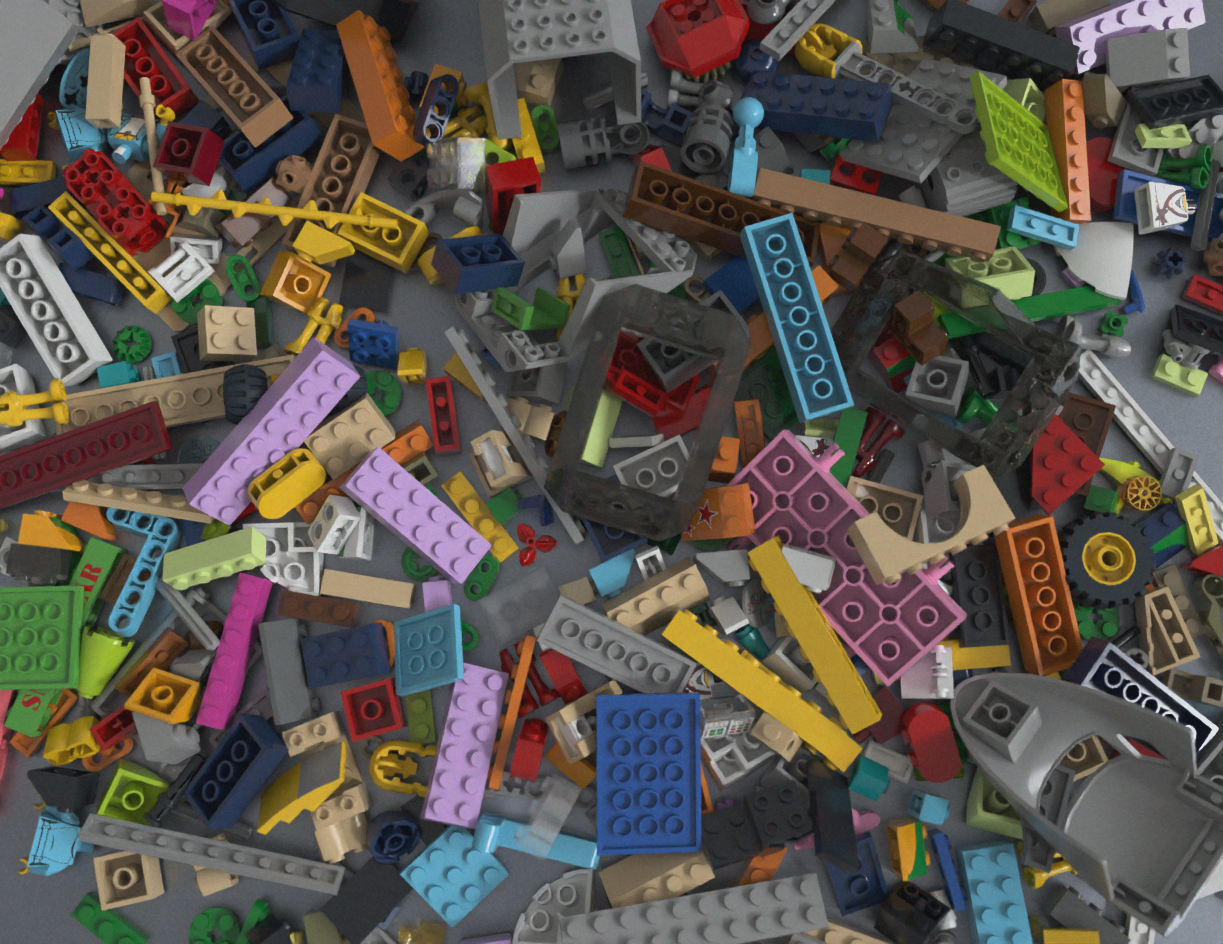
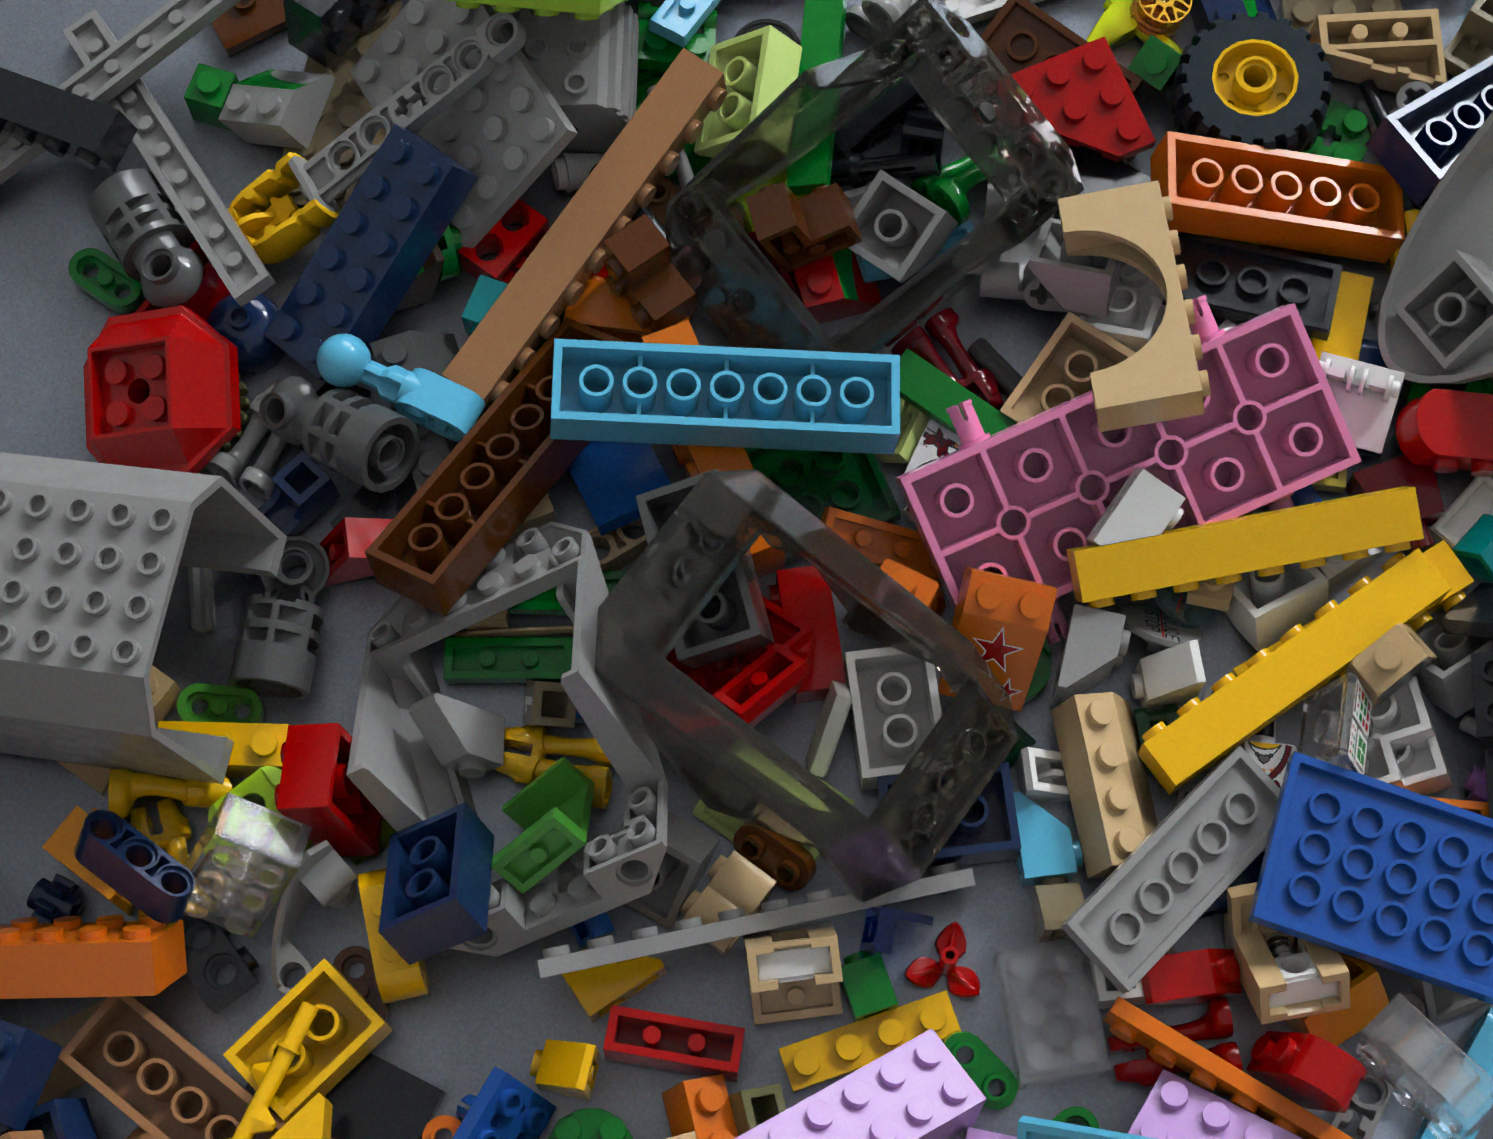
camera: 70 degrees left, 10 degrees down
teal cone [735,624,770,659] -> none

